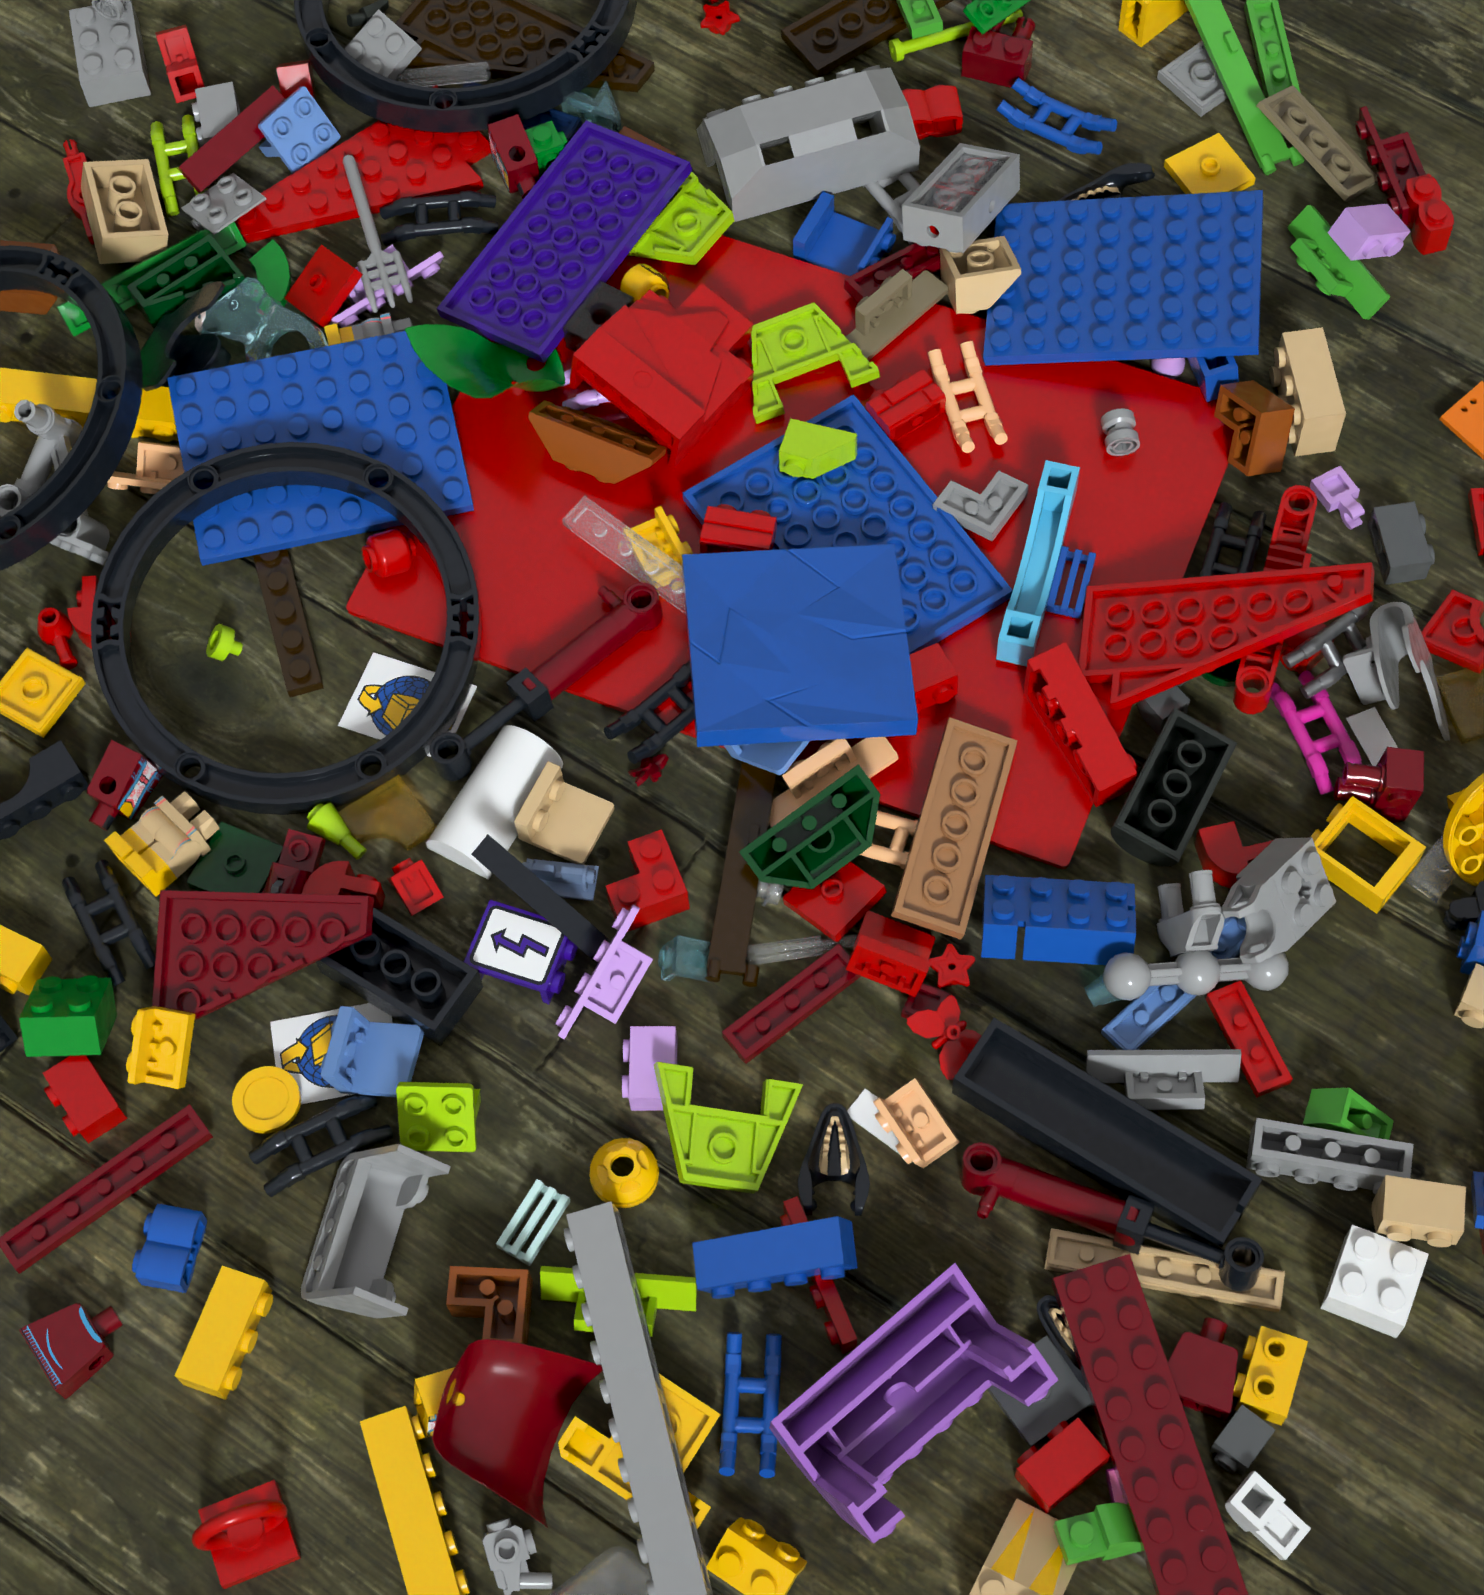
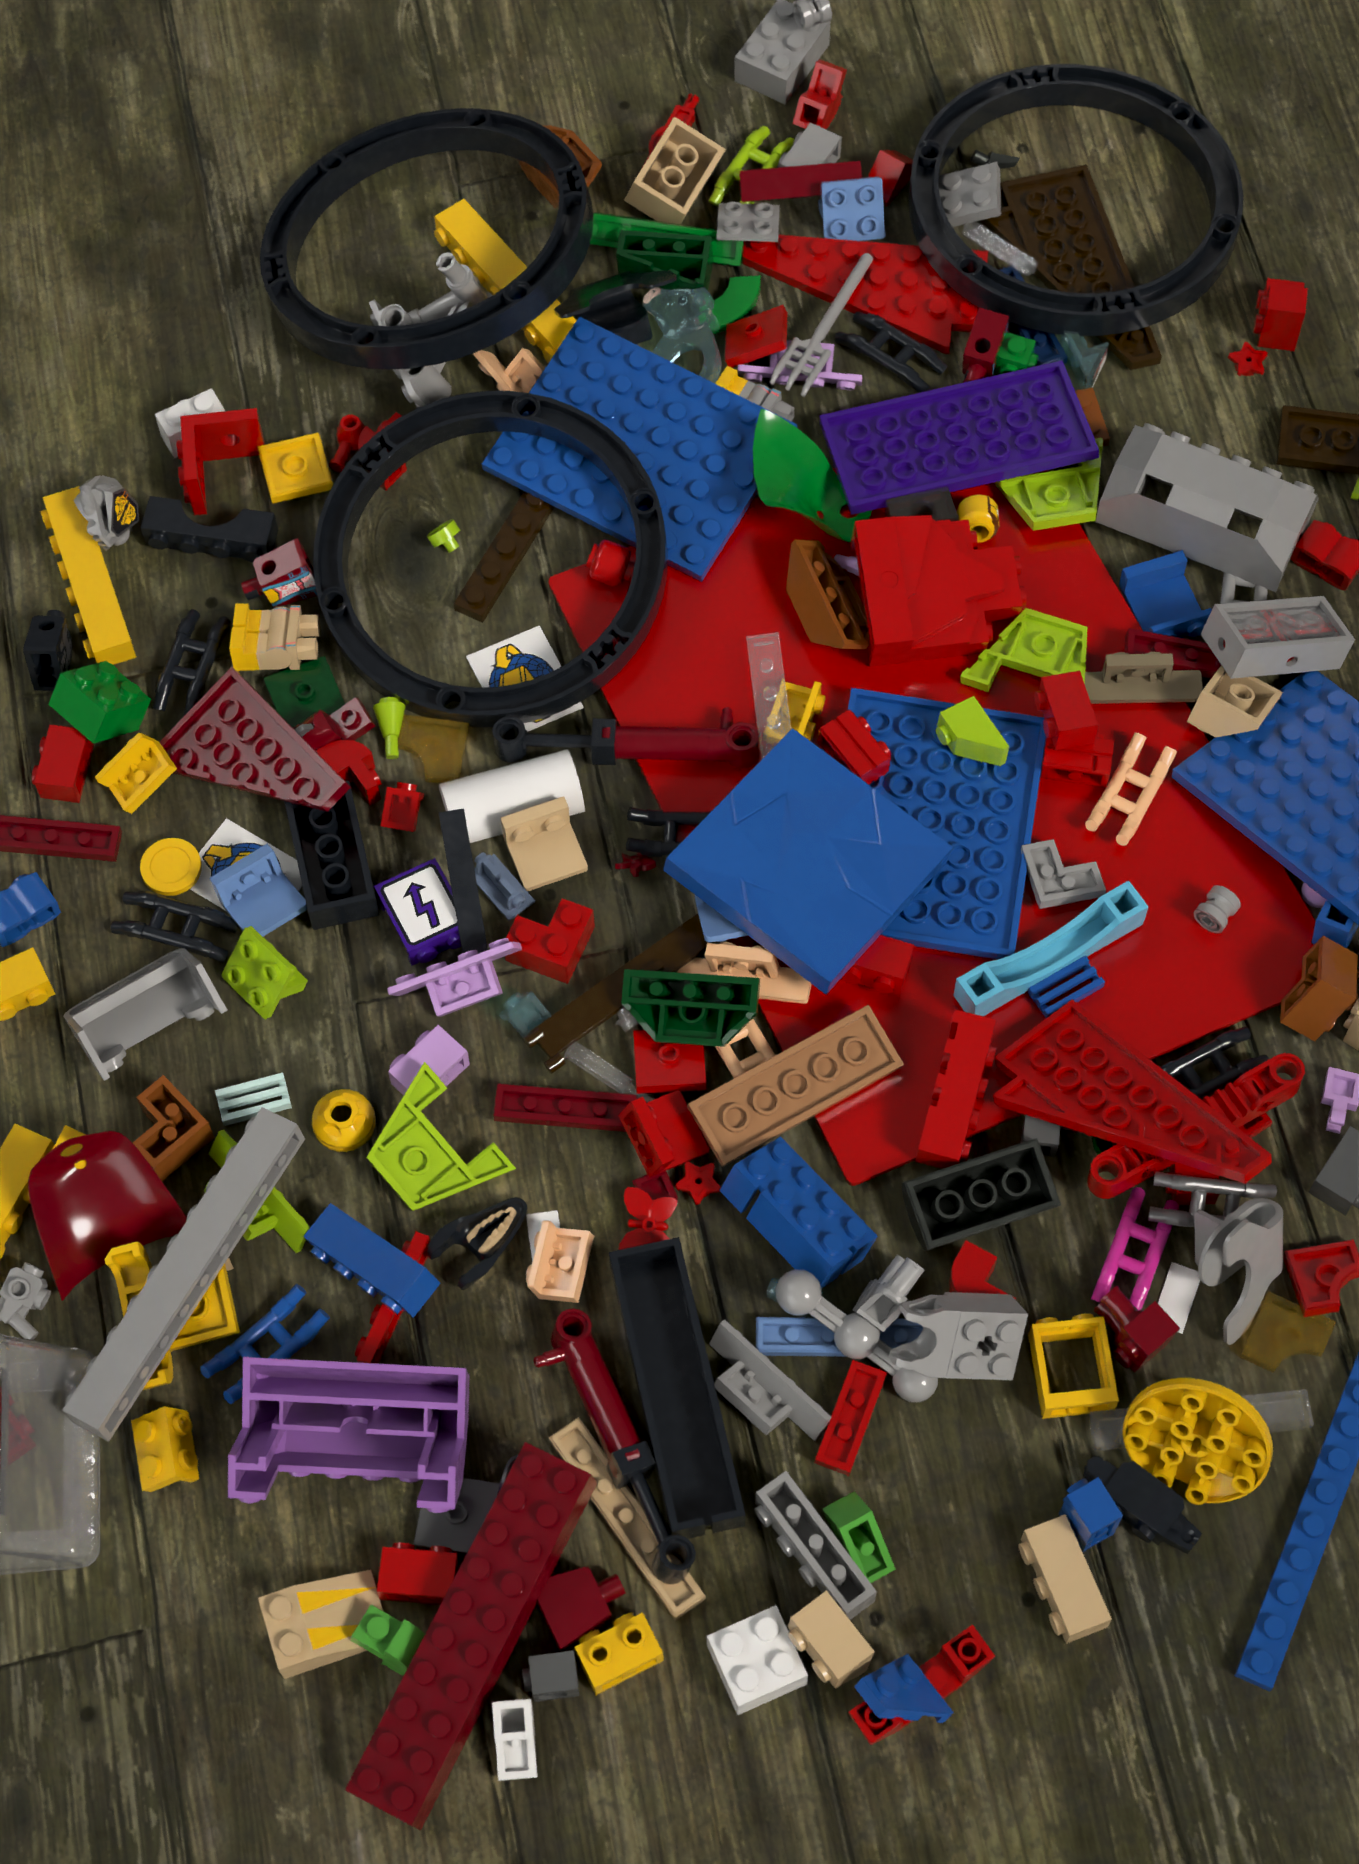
camera: 40 degrees right, 0 degrees up
none -> red brick [1034,671,1098,750]

